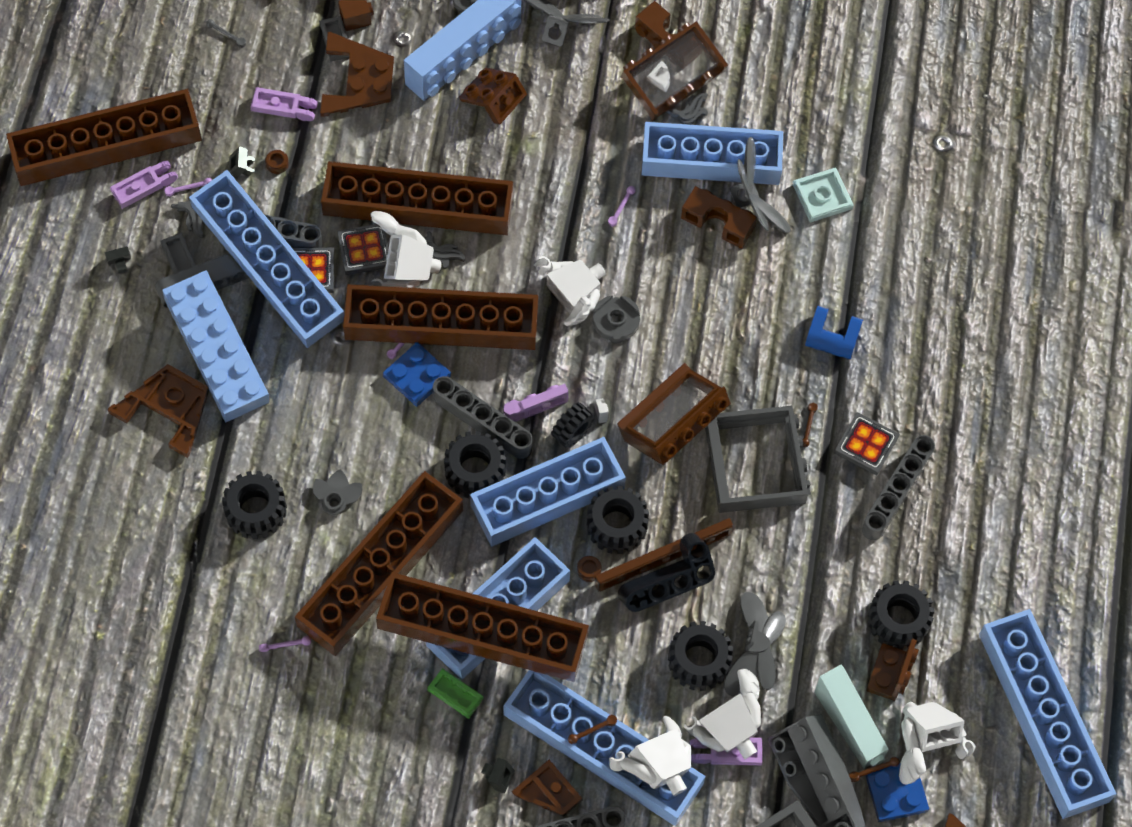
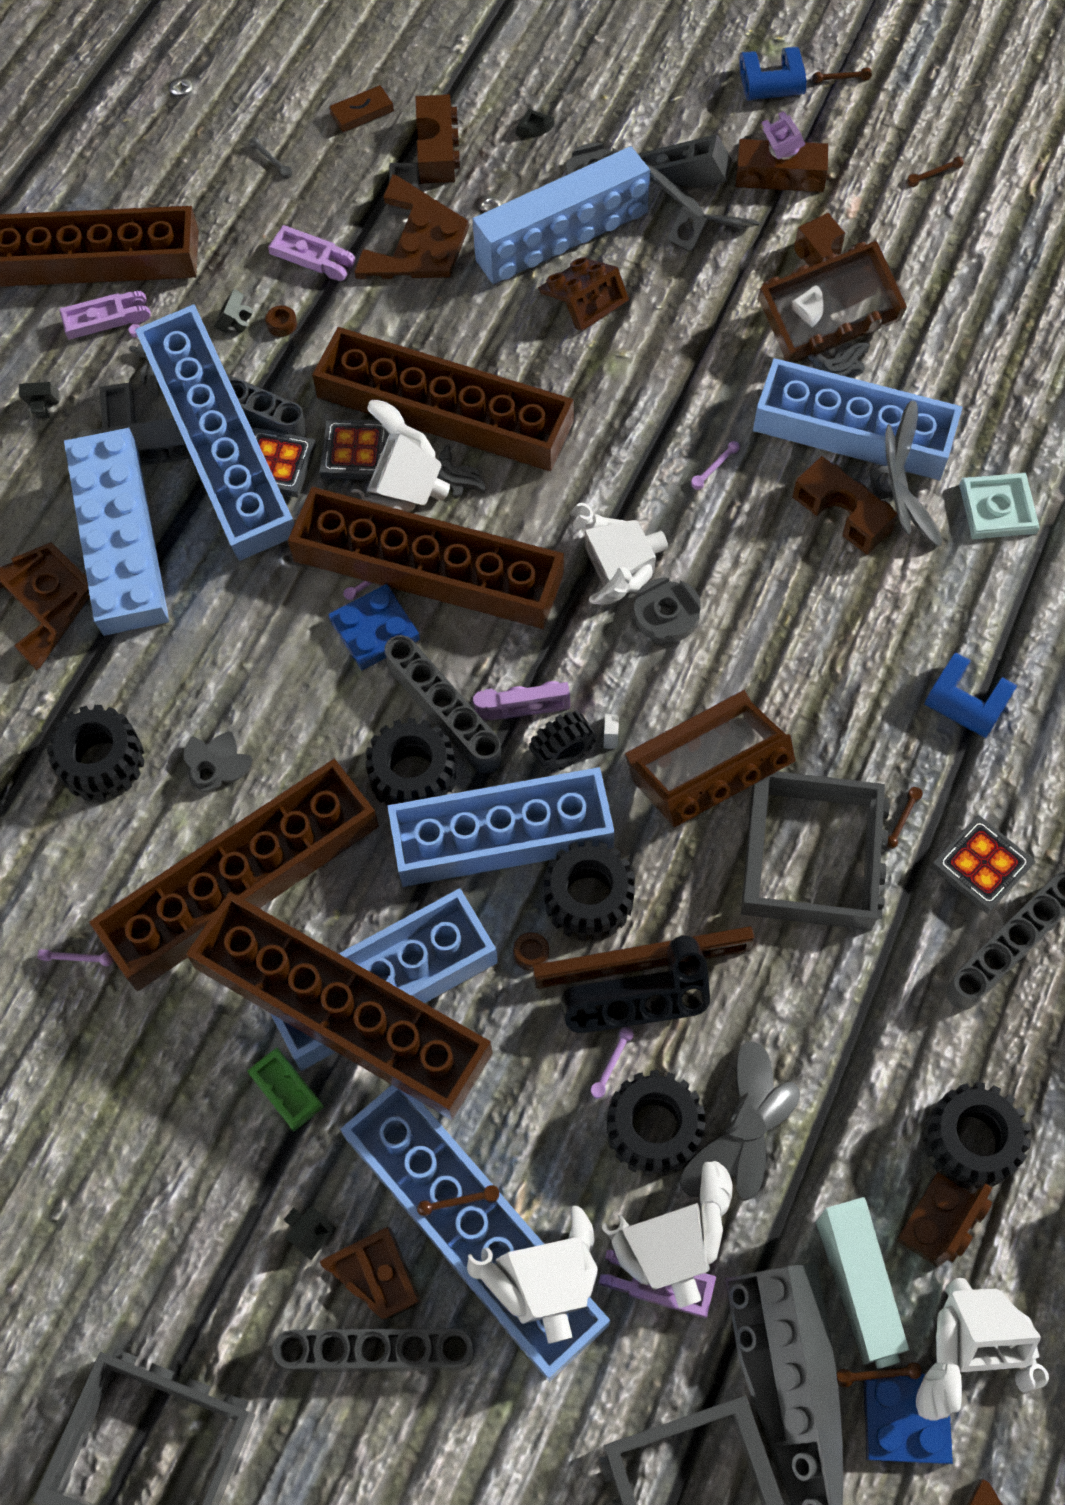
camera: 20 degrees right, 0 degrees up
none -> lavender hinge [591,1027,634,1099]

